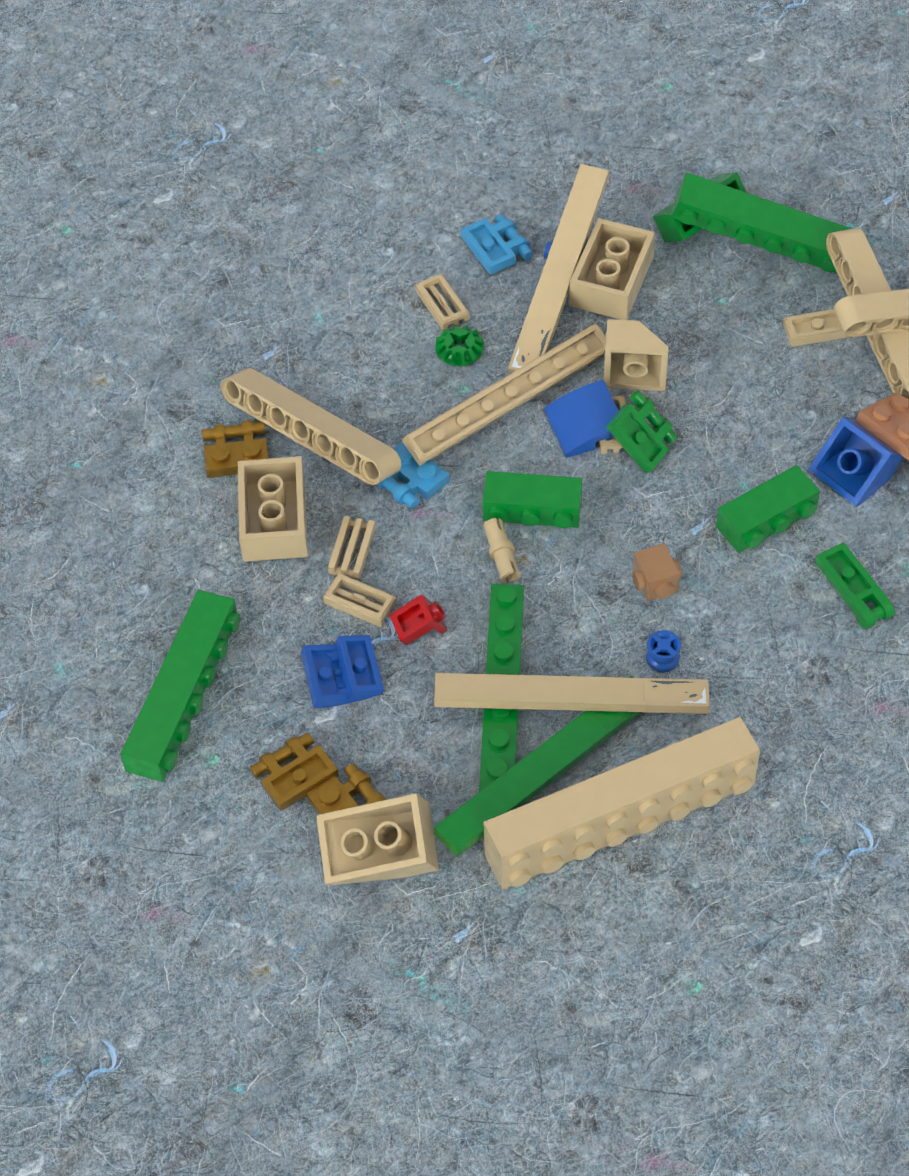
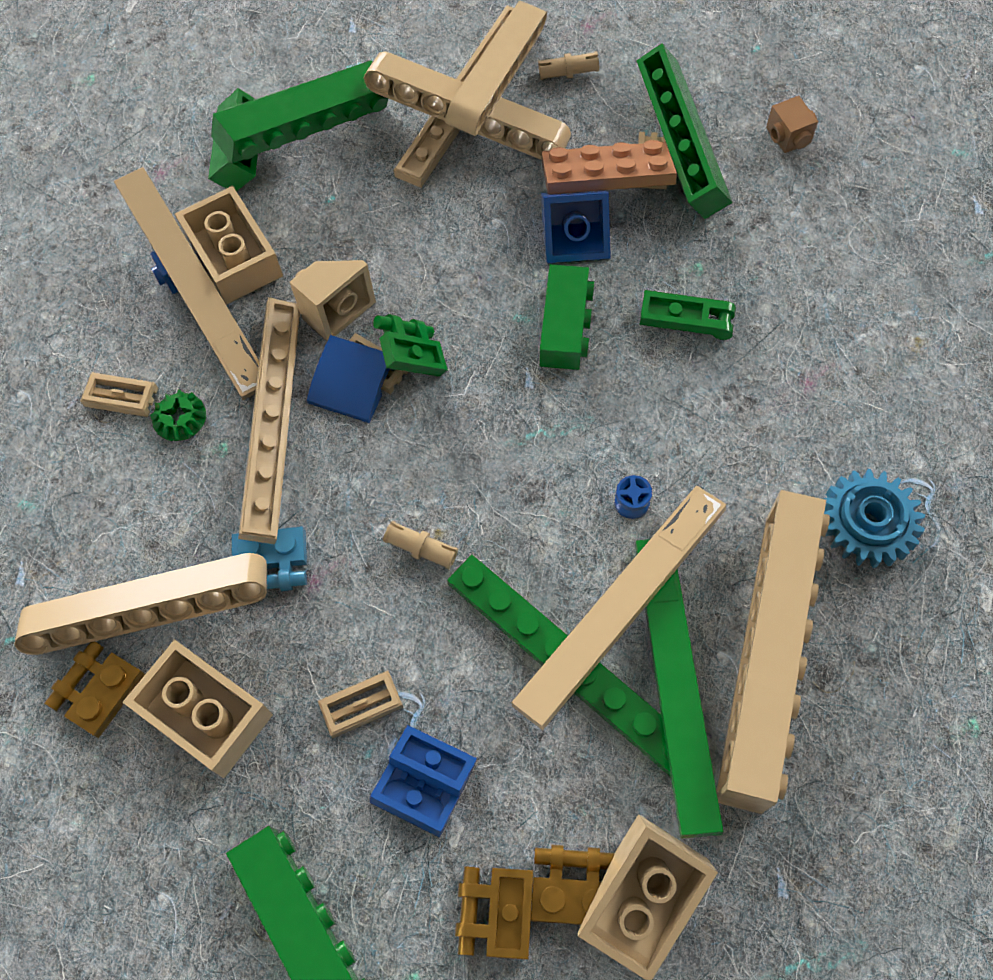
camera: 50 degrees left, 10 degrees up
tan tile [328,516,376,579] -> none
red bracket [389,594,447,645] -> none
dark azure plate [461,214,534,275] -> none
green brick [482,471,582,528] -> none
medium nougat brick [632,543,682,602] -> none
none -> dark azure gear [824,469,925,568]

